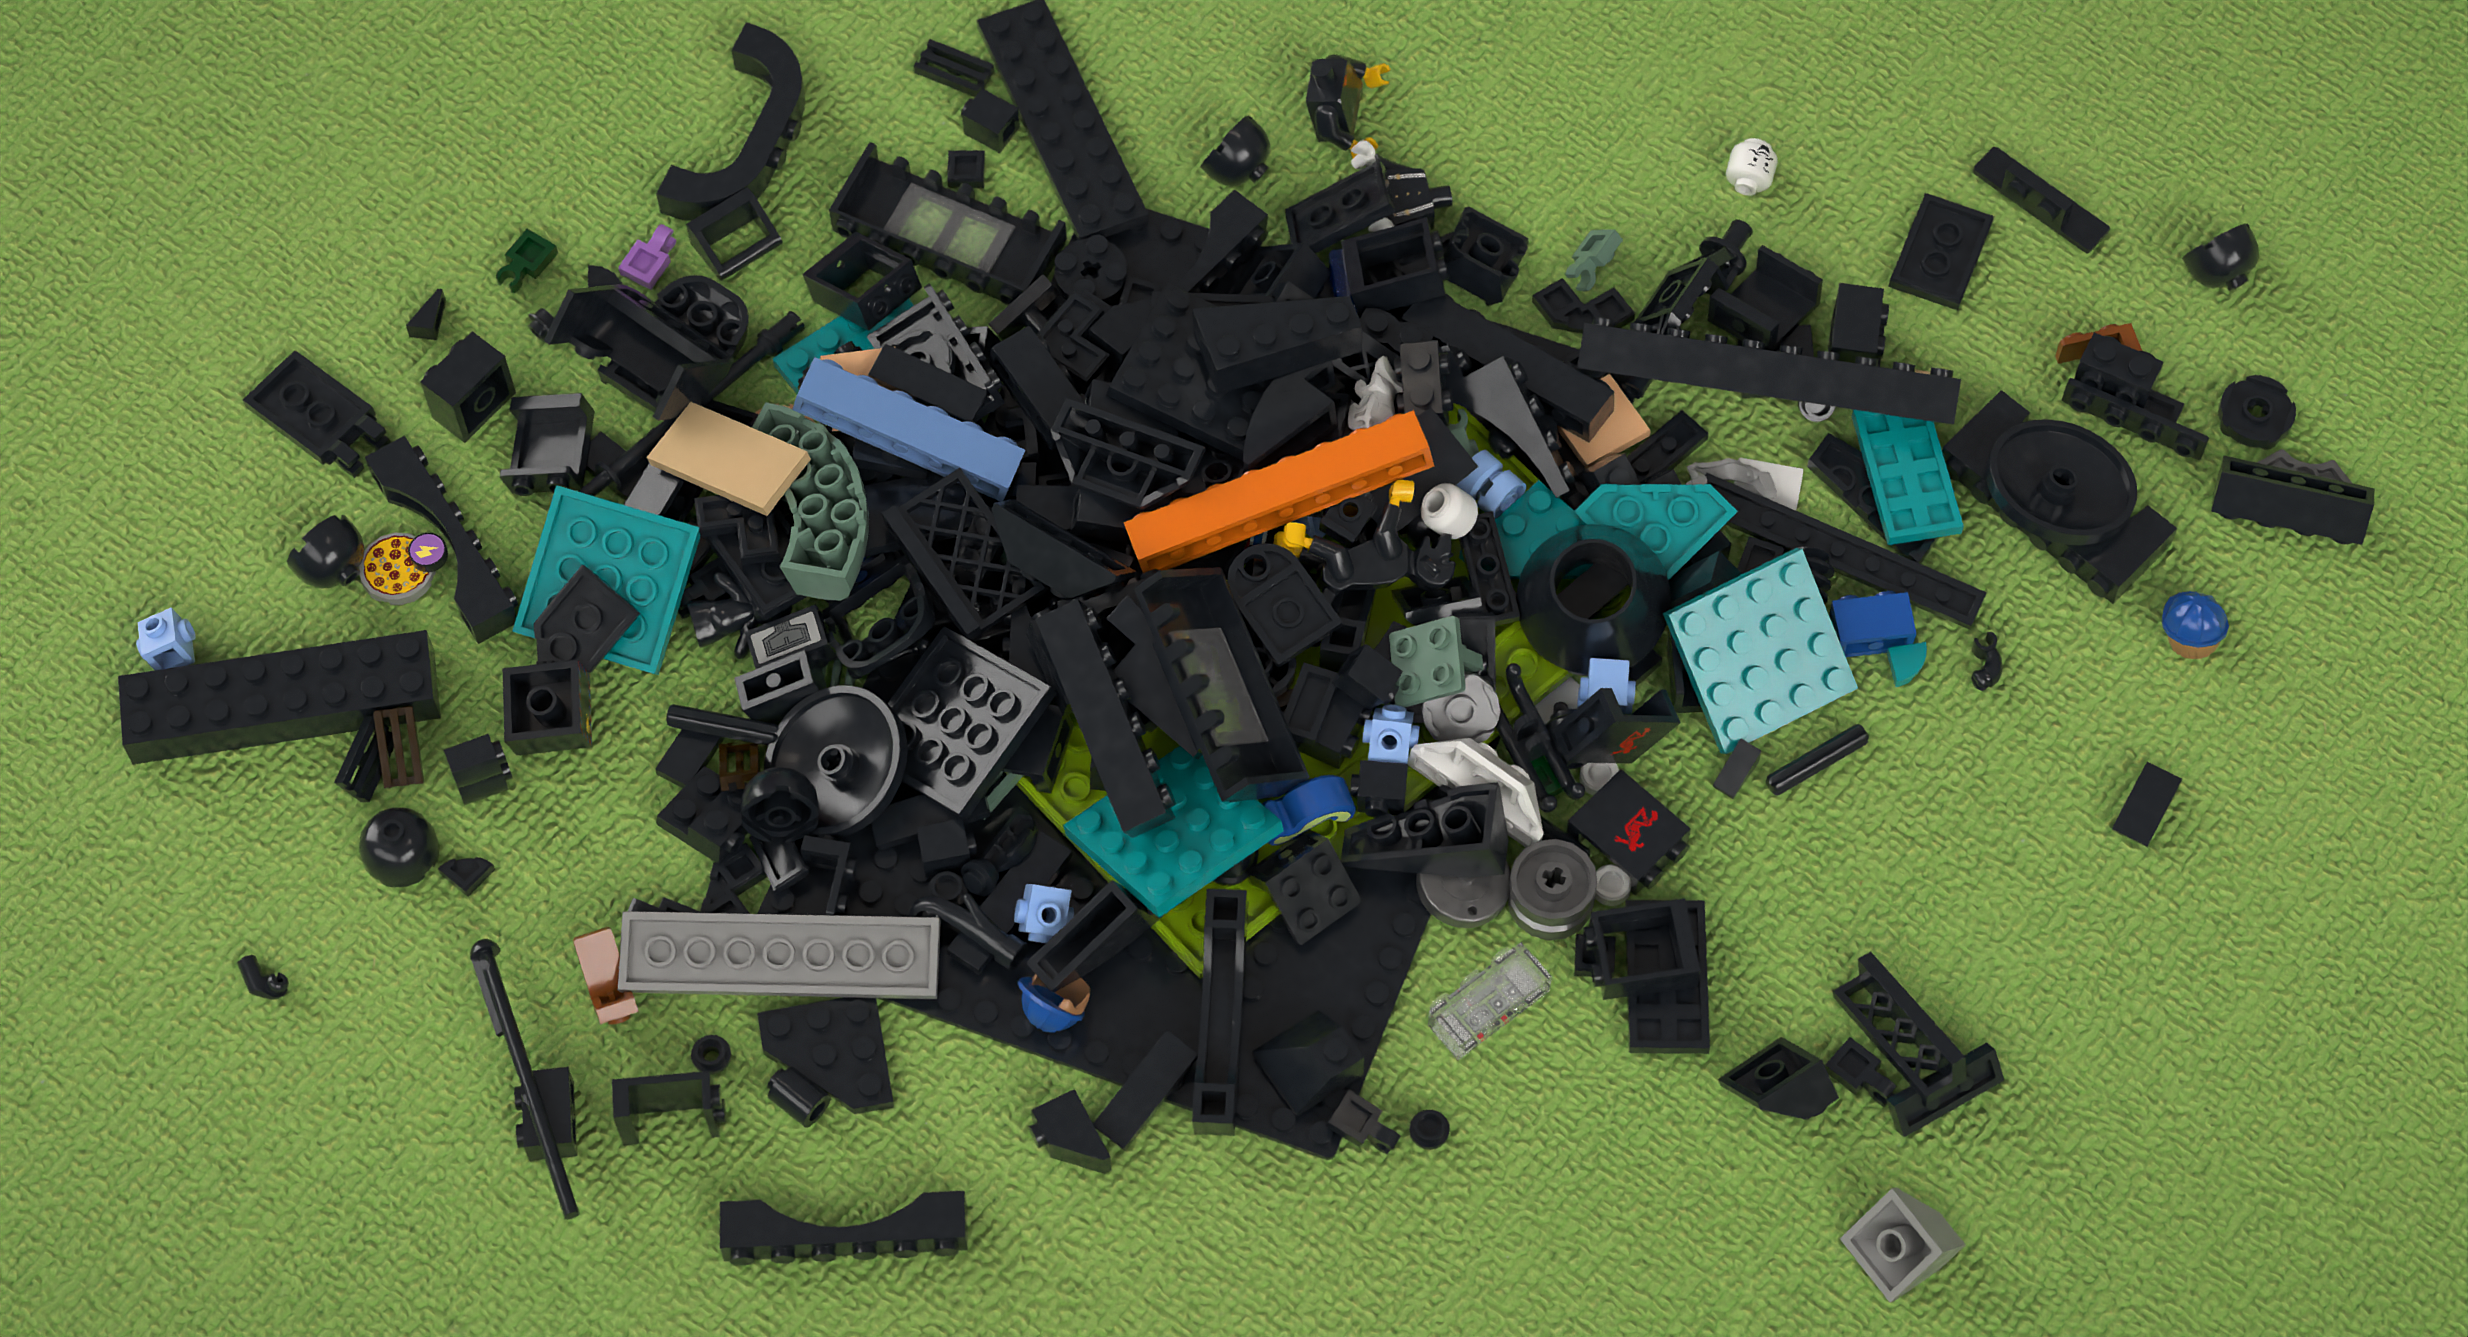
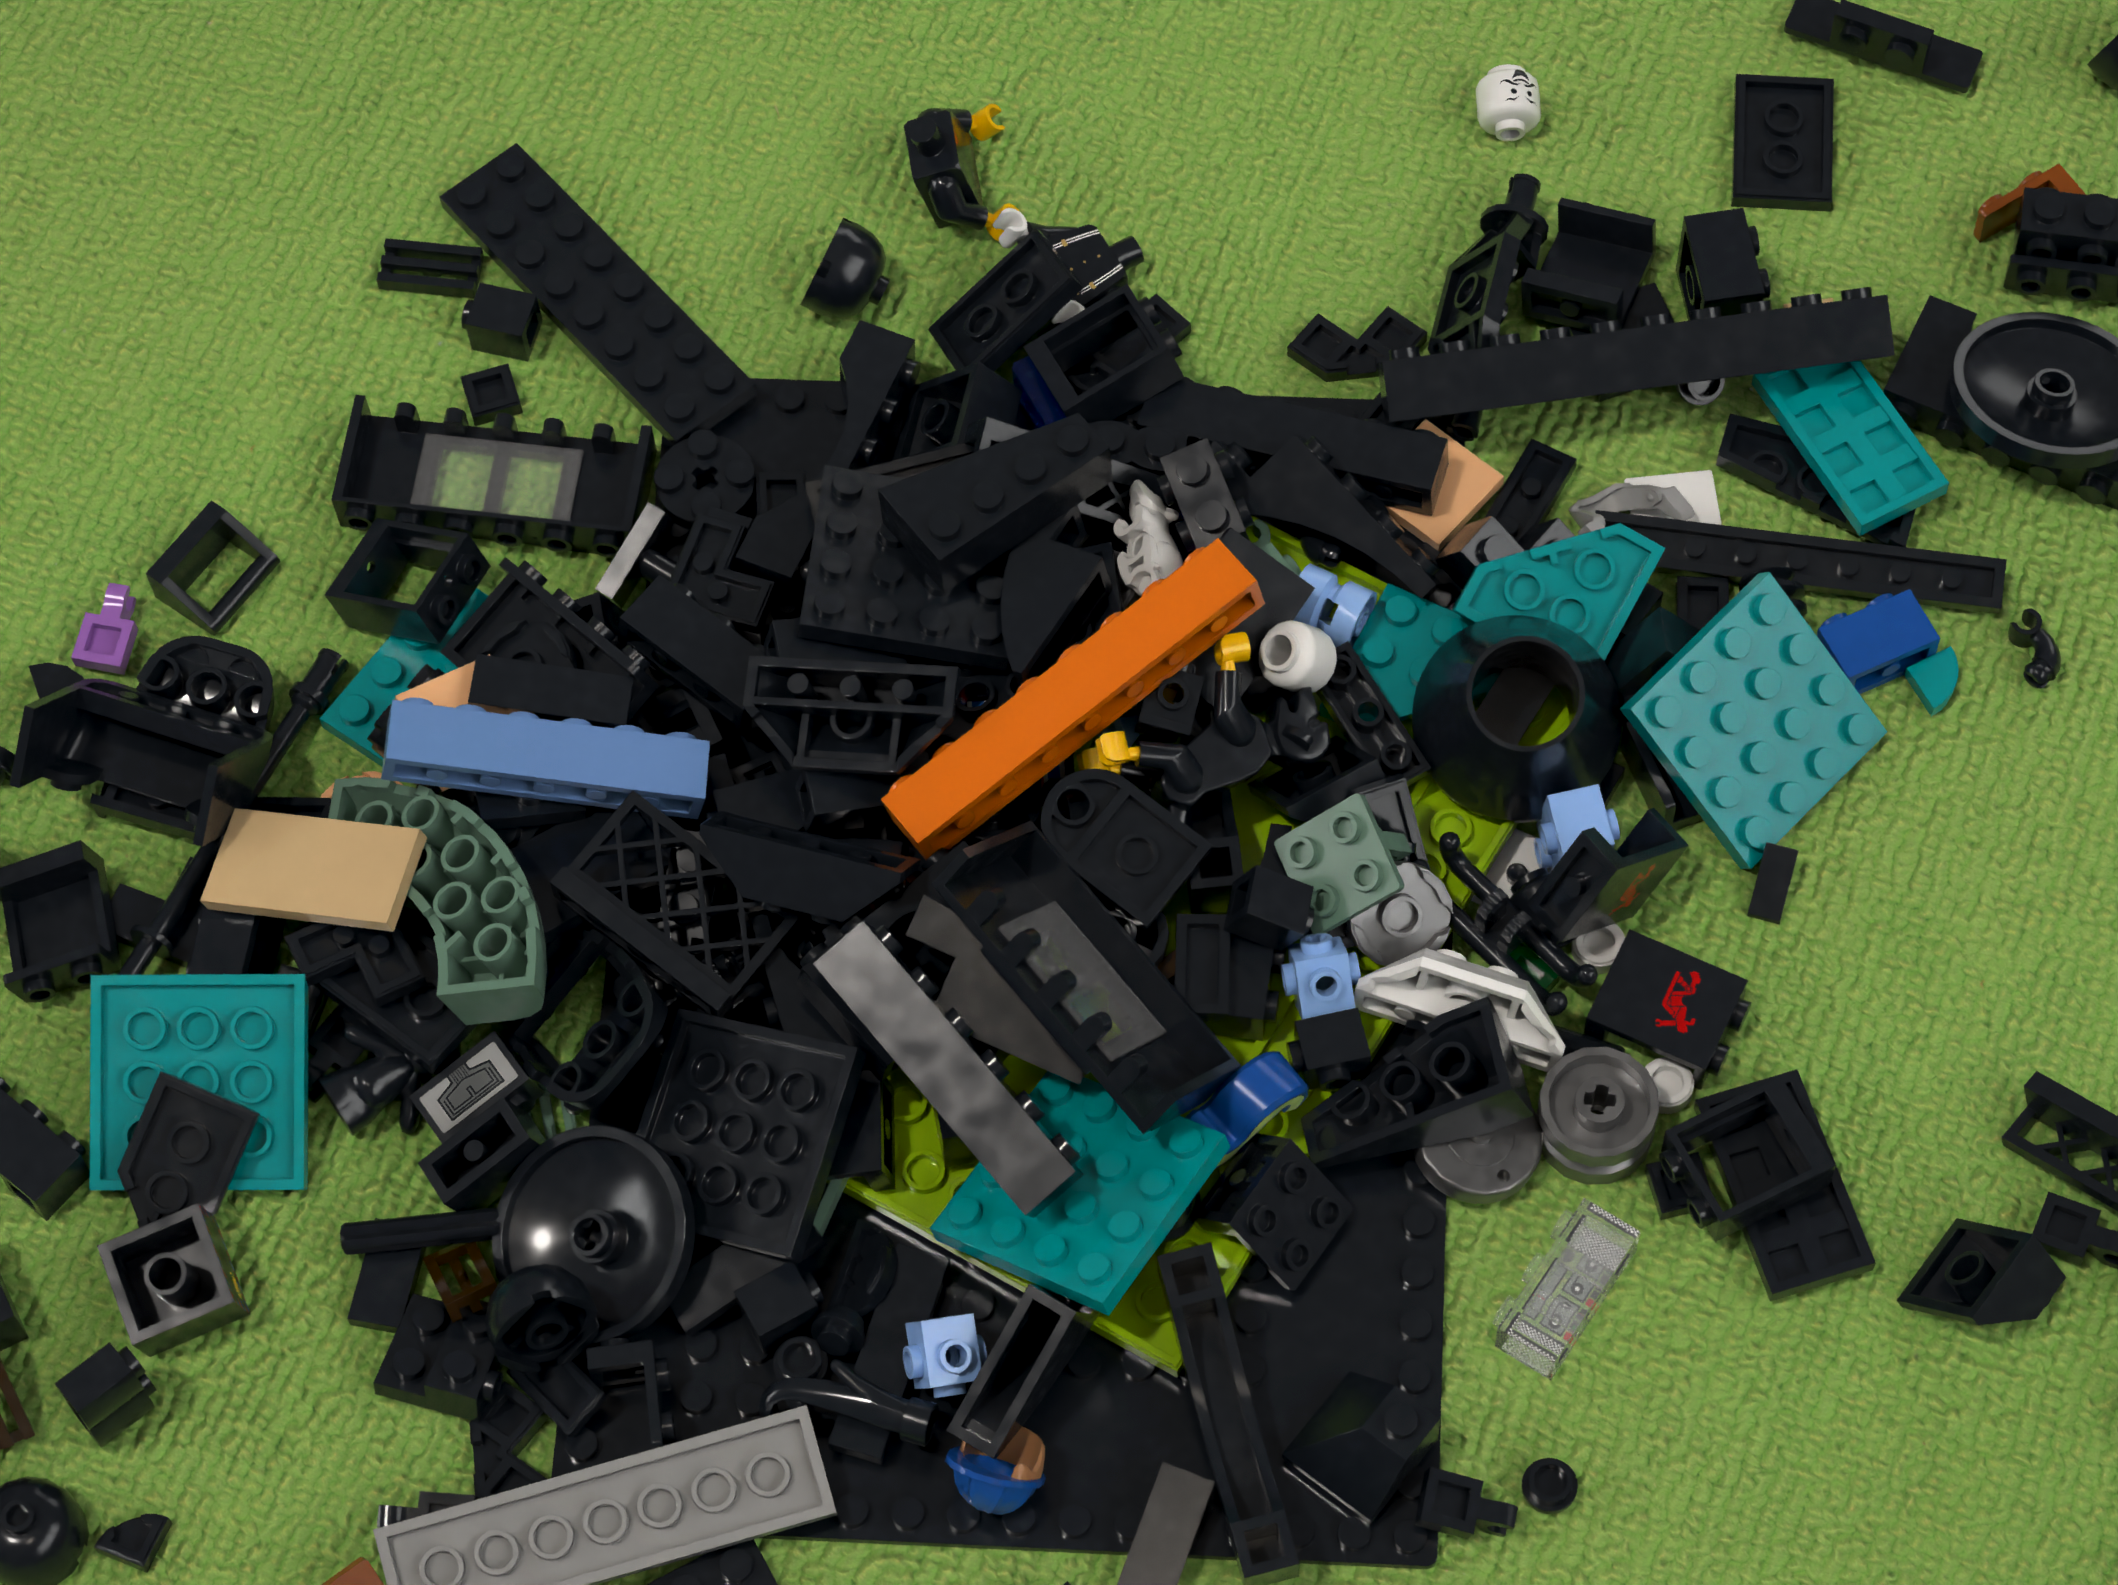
camera: 15 degrees left, 0 degrees up
black arch [656,22,805,221] -> none
black slope [1442,207,1529,306] -> none
sand green plate [1565,229,1623,291] -> none
black axle [1766,724,1869,795] -> none

